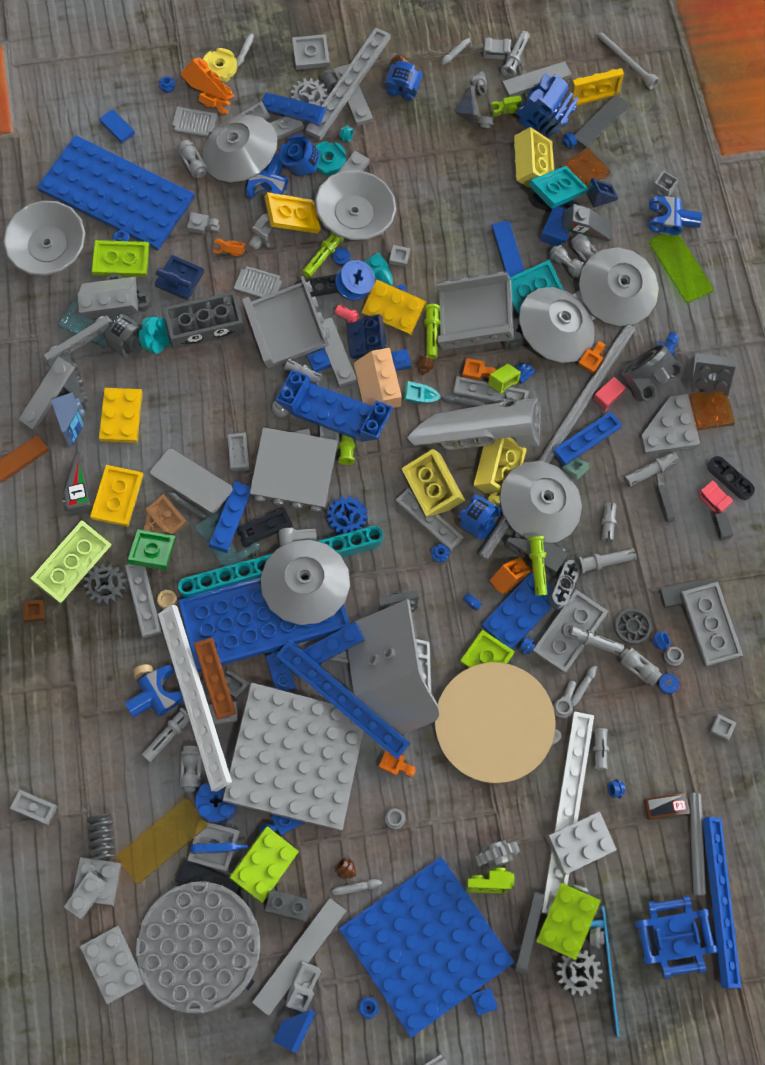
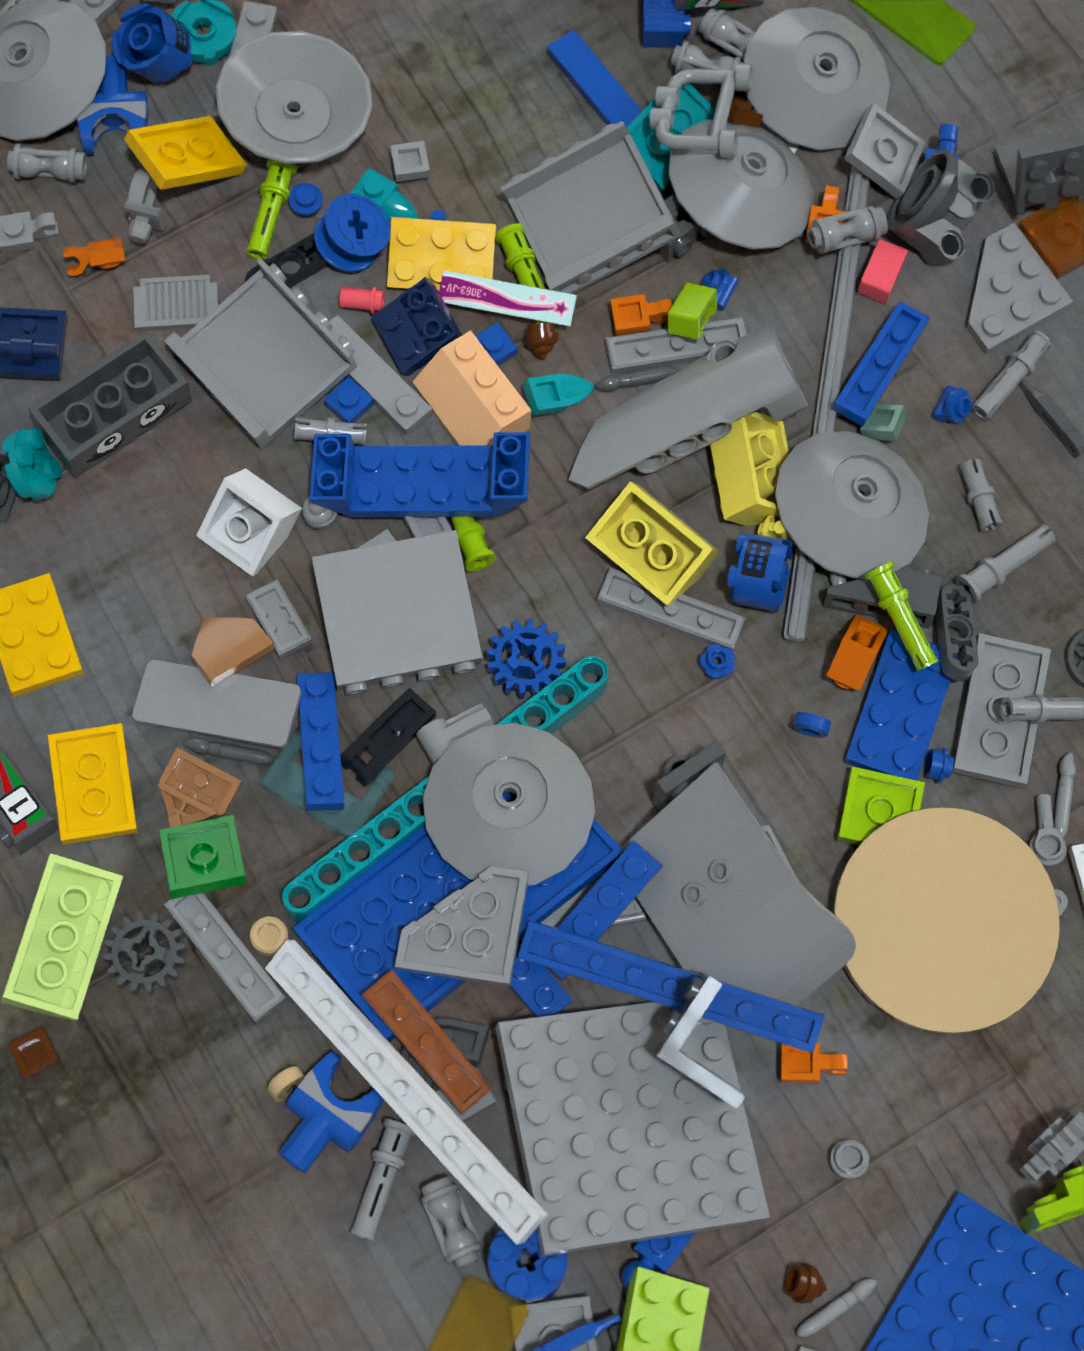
camera: 25 degrees left, 0 degrees up
none -> light grey piece [7,144,87,183]
none -> medium nougat slope [191,617,274,687]
none -> white slope [196,468,302,576]
none -> light grey plate [395,866,530,987]
none -> sticker [439,270,577,326]
none -> light grey bar [650,63,753,158]
none -> bracket [654,973,745,1109]
none -> reddish brown plate [714,97,763,128]
none -> light grey piece [808,206,888,254]
none -> light grey plate [844,103,926,198]
none -> blue plate [932,386,972,423]

